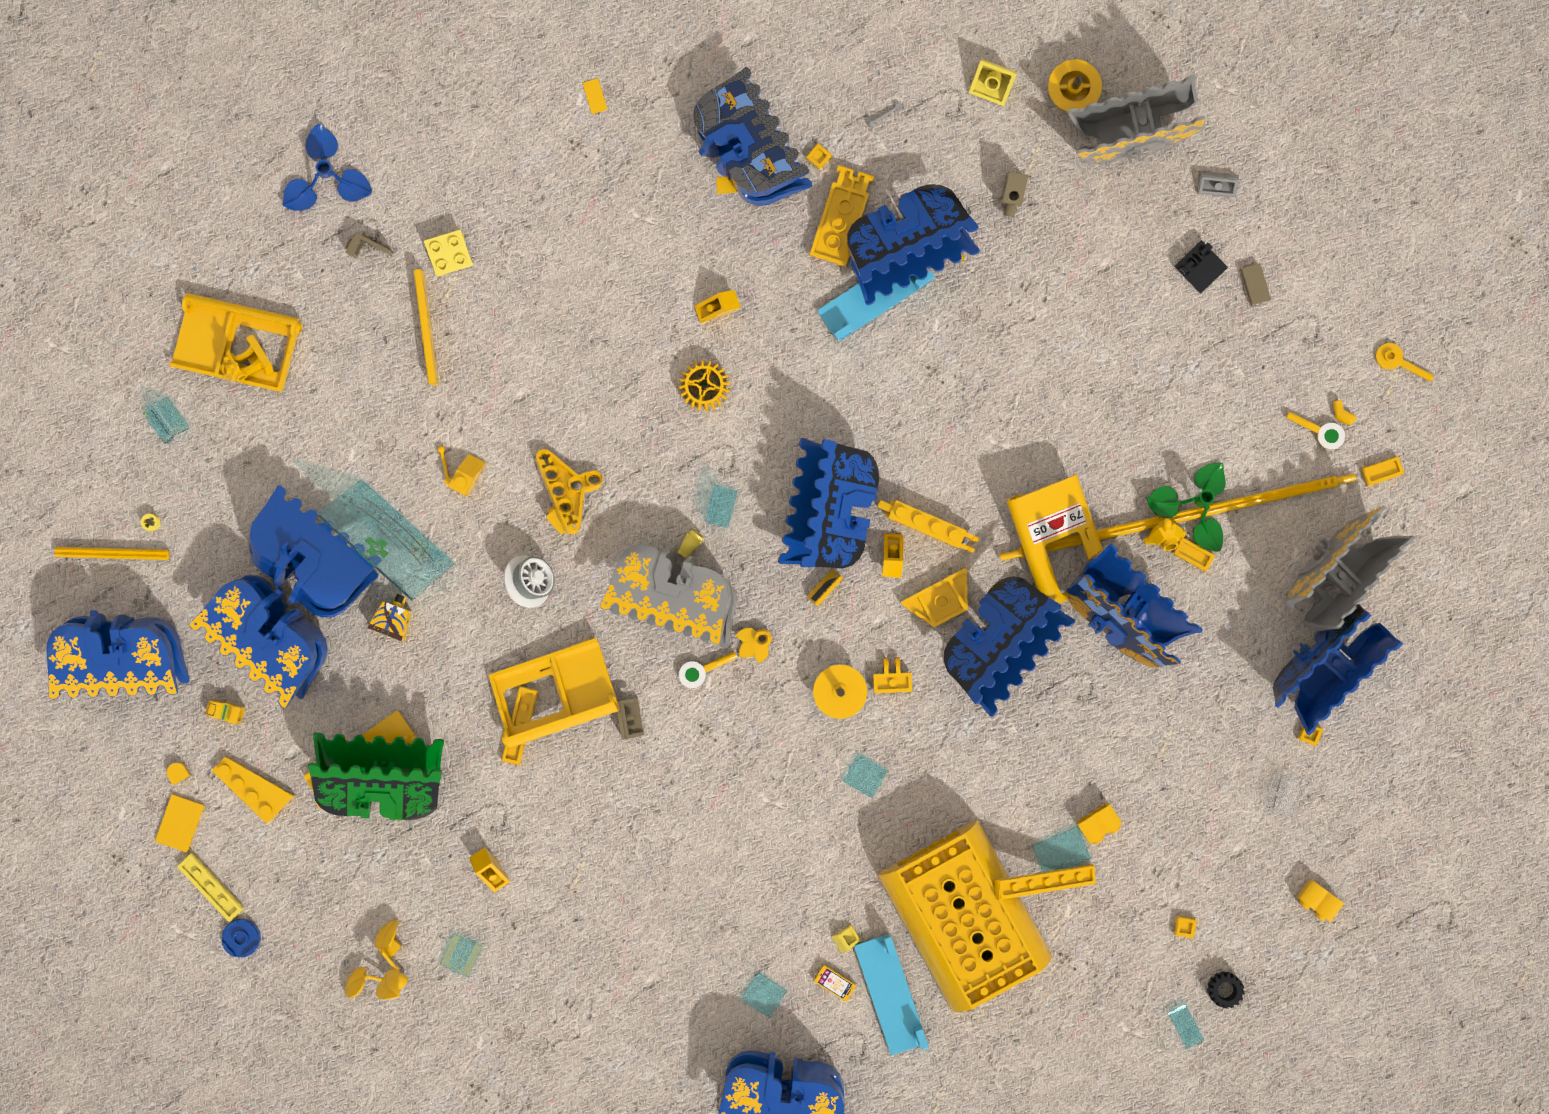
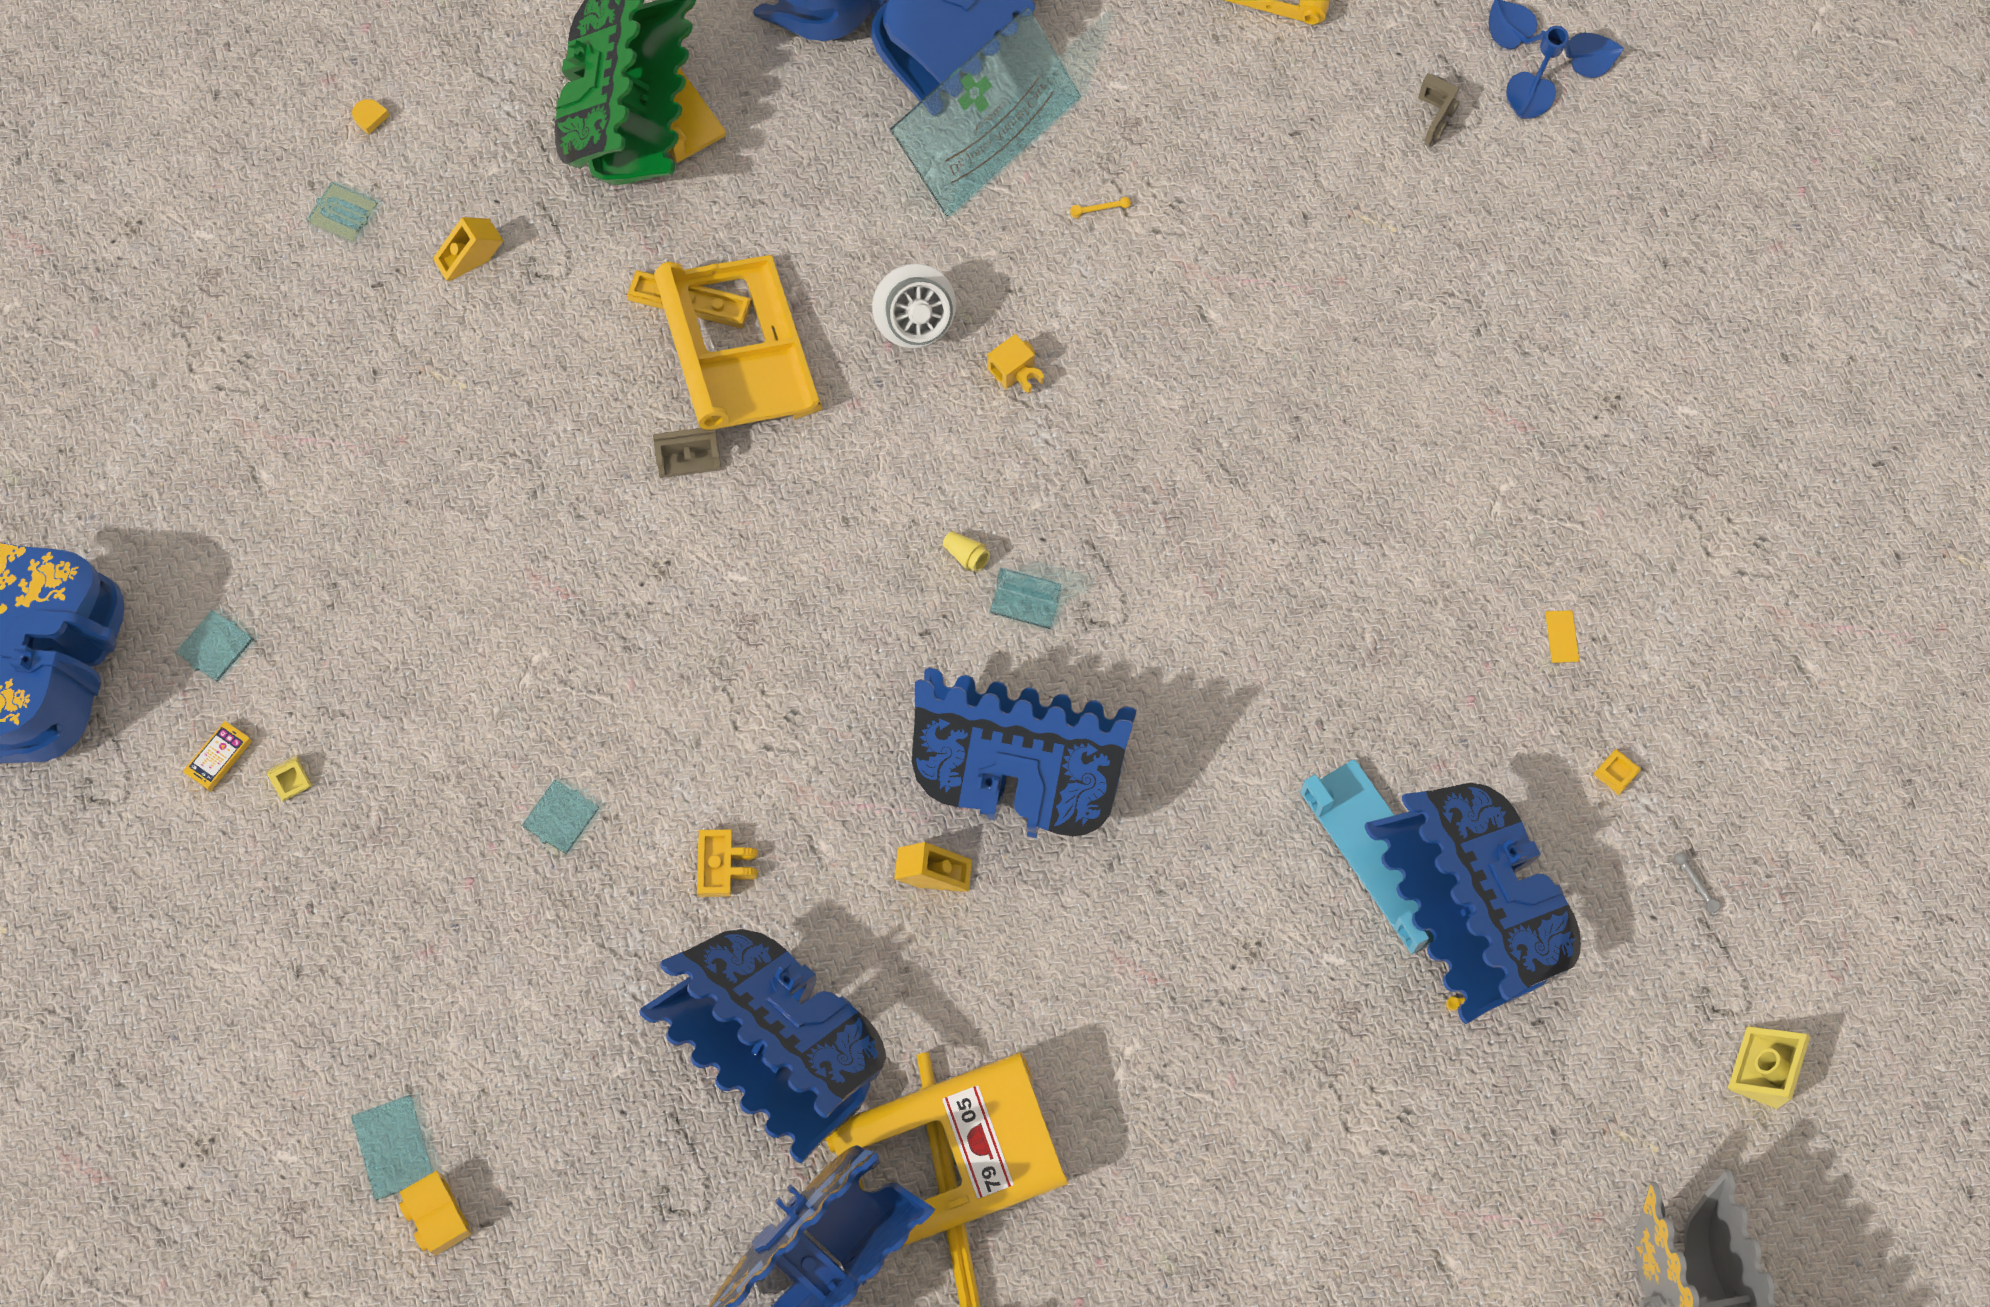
camera: 90 degrees right, 20 degrees down
yellow plant [345,919,408,1000] -> none
torso [367,593,411,641] -> none
yellow tile [414,269,439,386] -> none
light yellow hinge [424,229,473,276] -> none
yellow slope [448,454,486,497] -> none
yellow beam [535,449,603,534] -> none
yellow sticker [583,78,607,114] -> none
light grey animal [600,543,737,649] -> none
yellow gear [679,360,730,412] -> none
piece [679,651,737,688] -> none
animal [693,67,812,206] -> none
yellow slope [694,290,741,324] -> none
yellow plate [736,627,772,663] -> none
yellow slope [807,569,843,606] -> none
yellow hinge [809,165,875,267] -> none
yellow piece [813,665,867,719] -> none
medium azure bracket [854,933,929,1055] -> none
yellow hinge [877,500,979,553] -> none
yellow slope [877,819,1052,1012] -> none
yellow wing [900,567,968,628] -> none
yellow tile [994,864,1096,900] -> none
dark tan torso [1001,172,1028,217] -> none
yellow piece [1048,59,1102,112] -> none

